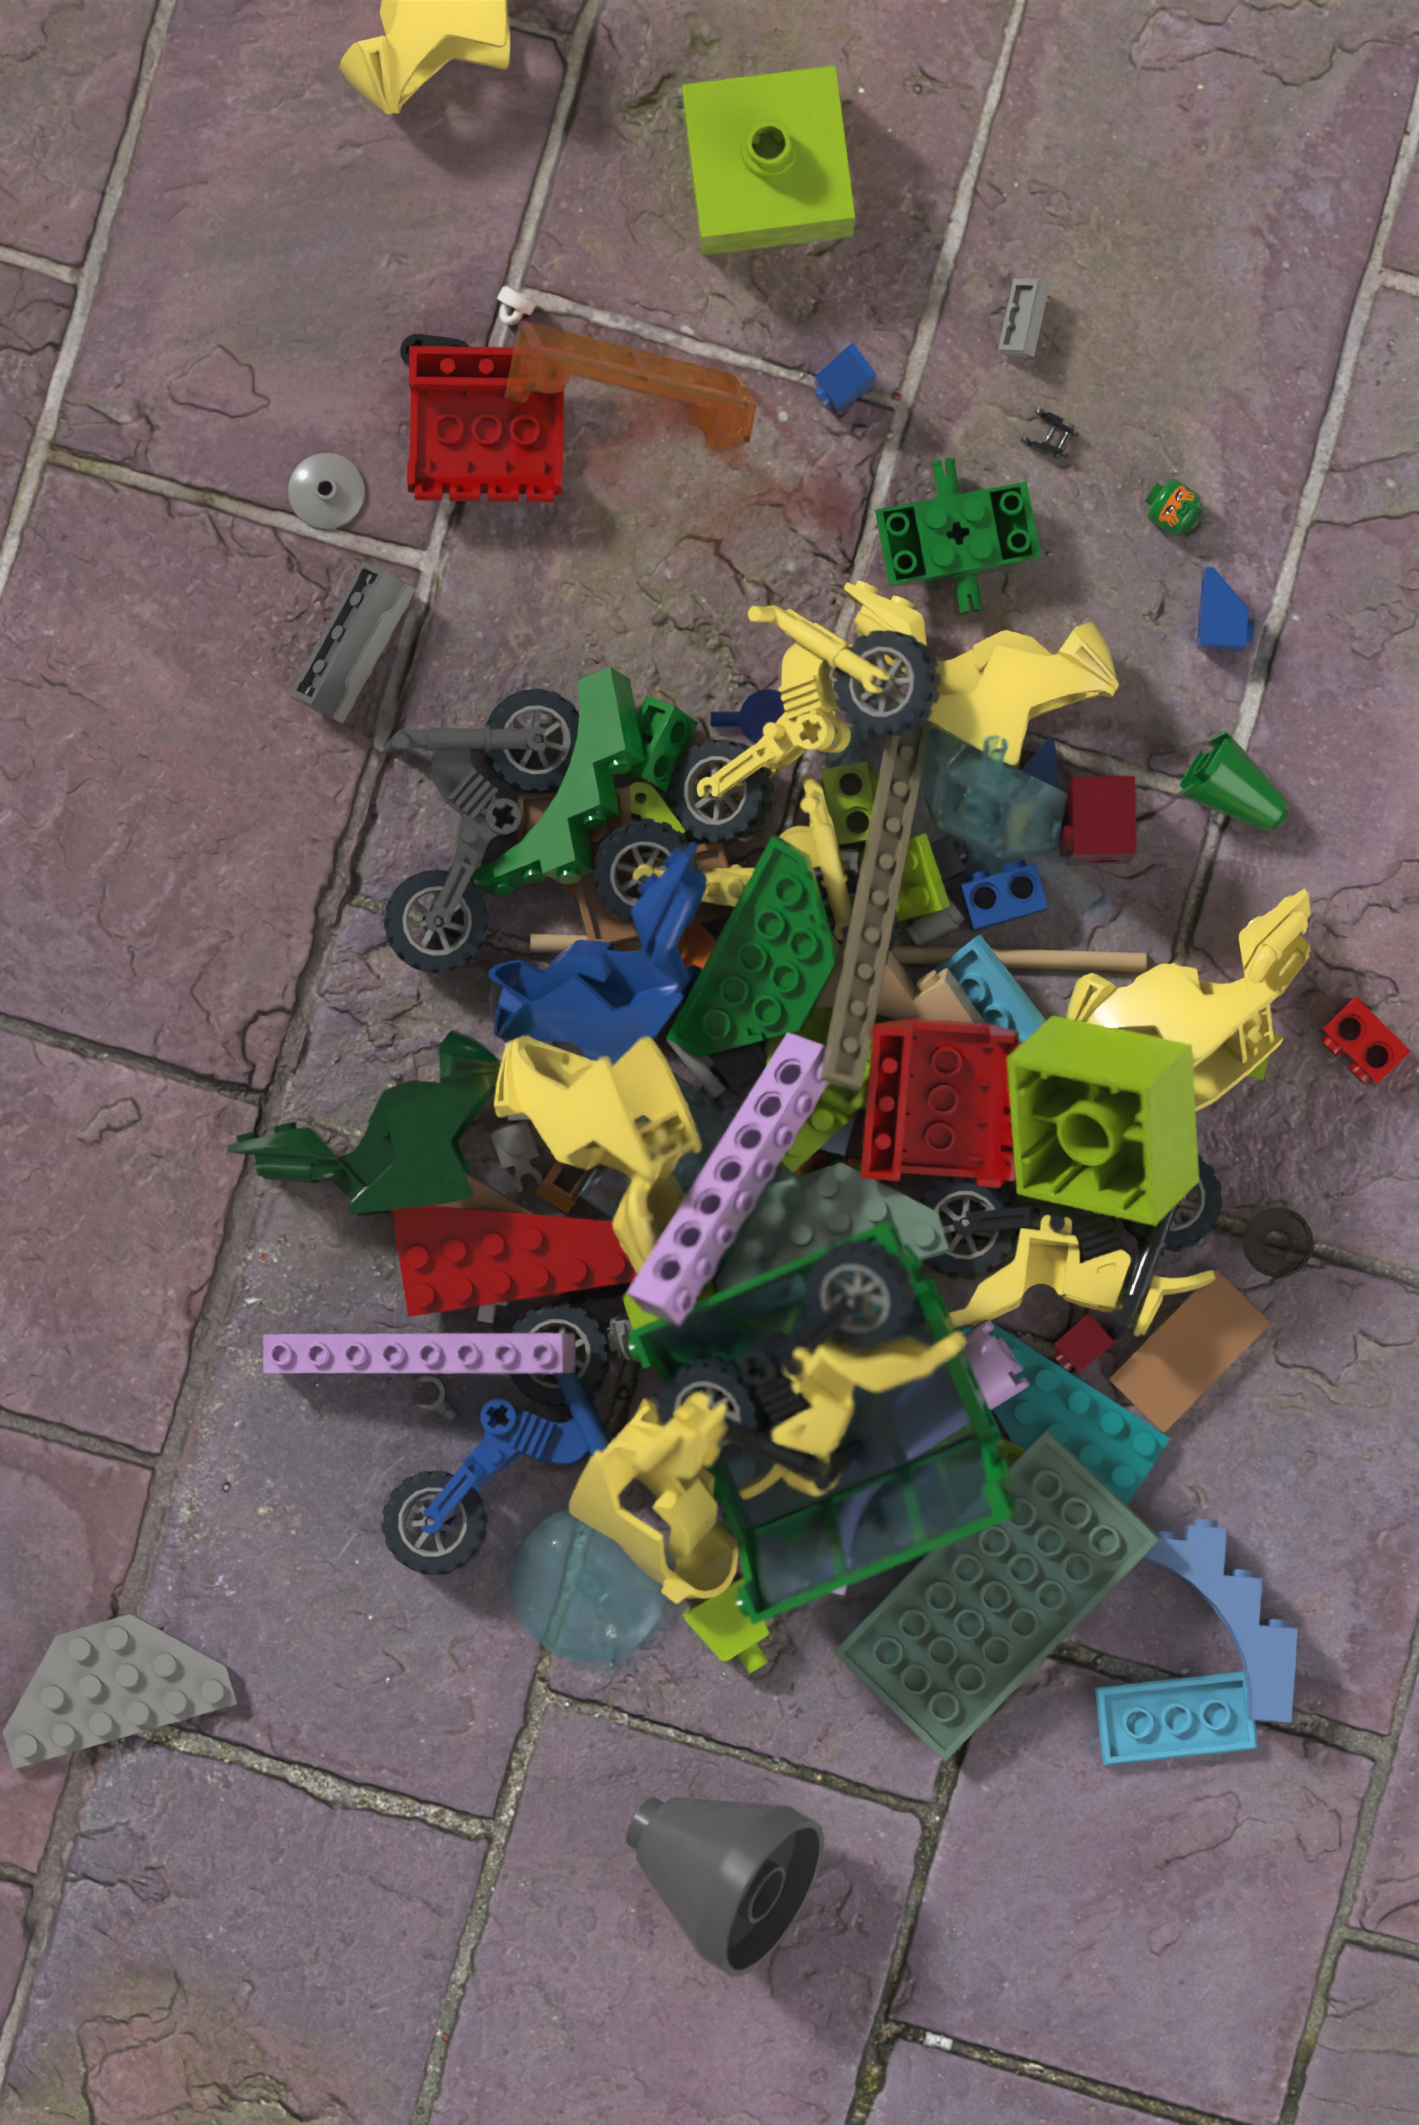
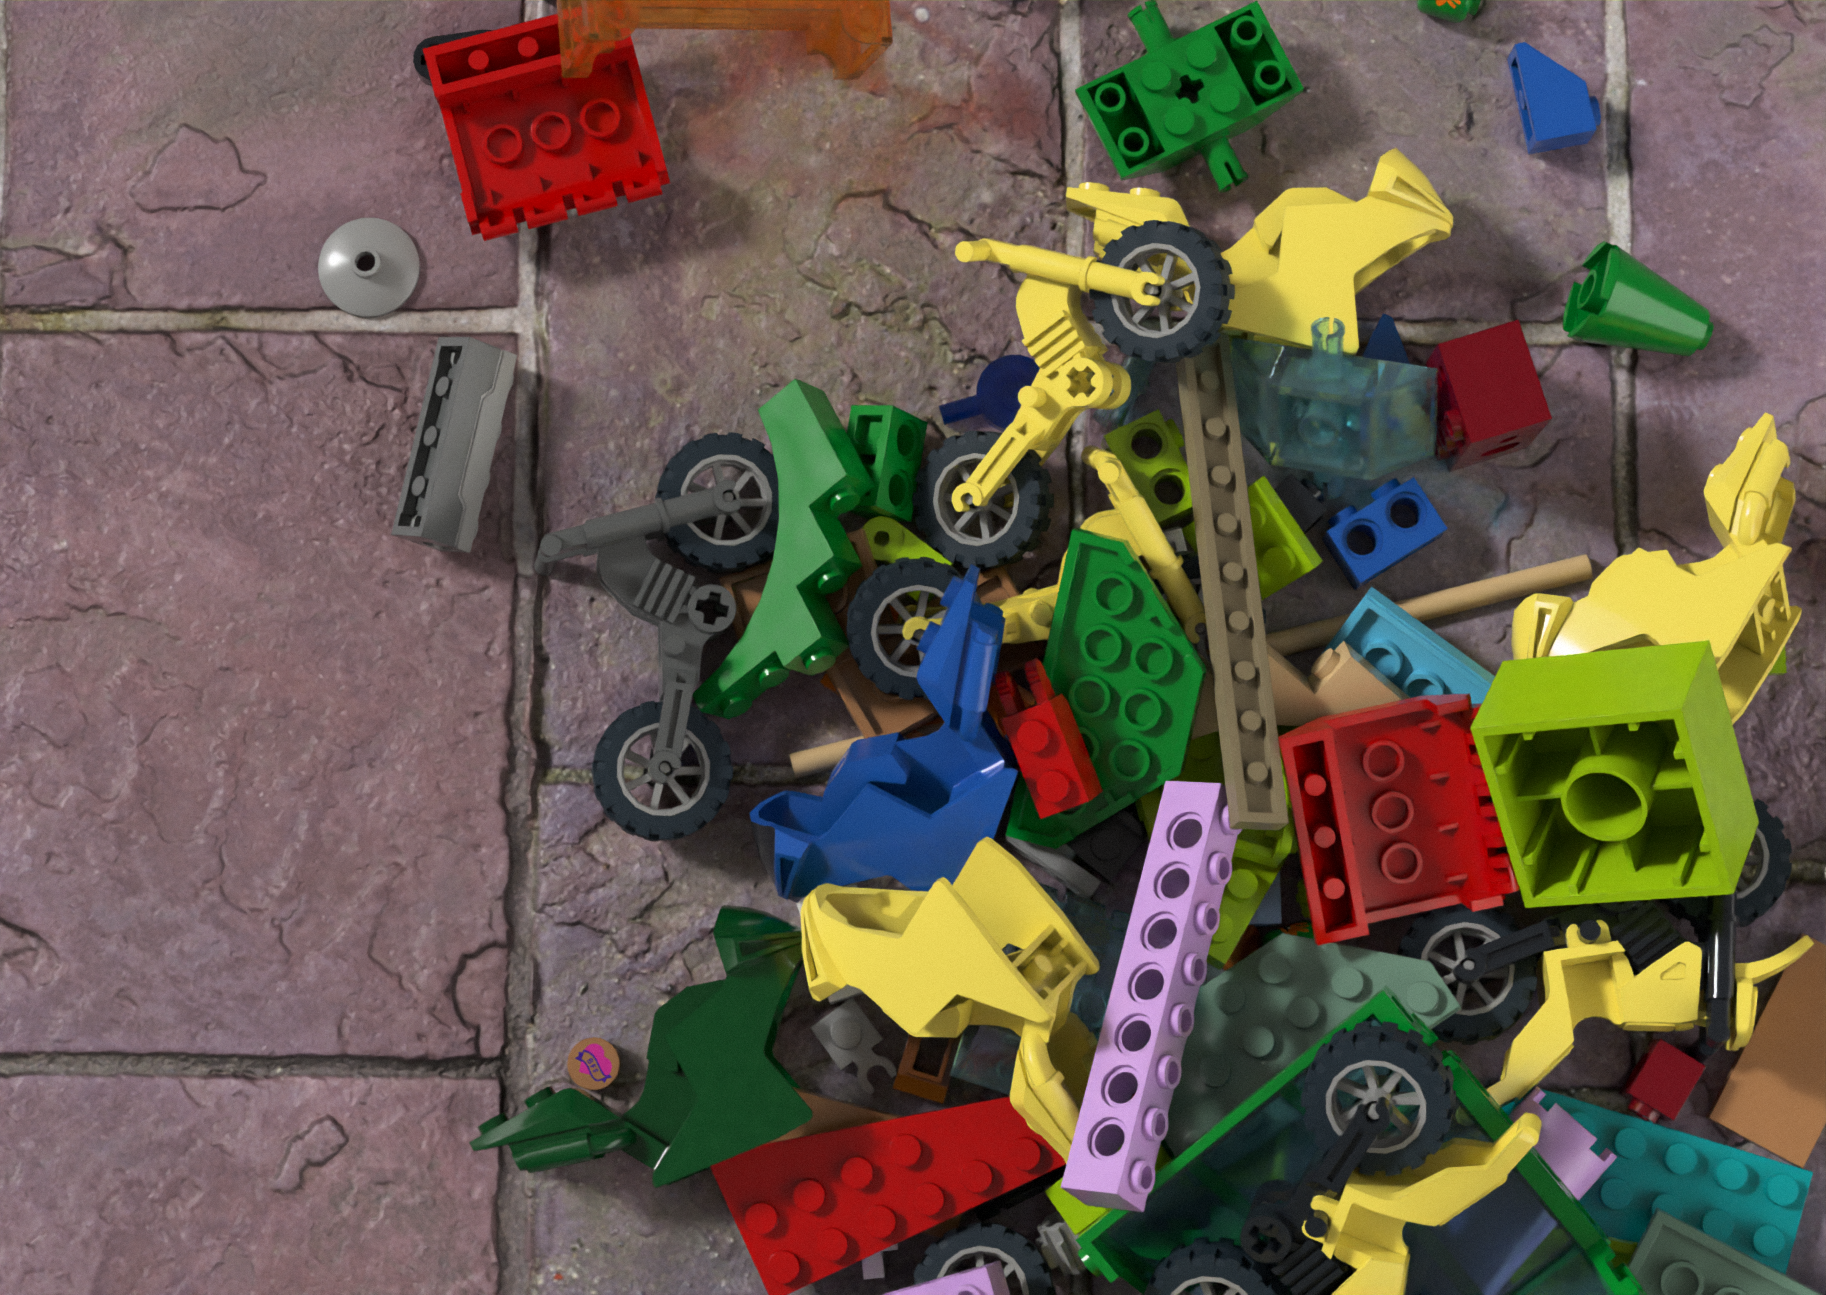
camera: 20 degrees left, 5 degrees down
light grey cone [906,894,966,946] -> none
none -> medium nougat tile [567,1037,621,1091]
none -> red hinge [994,659,1103,819]

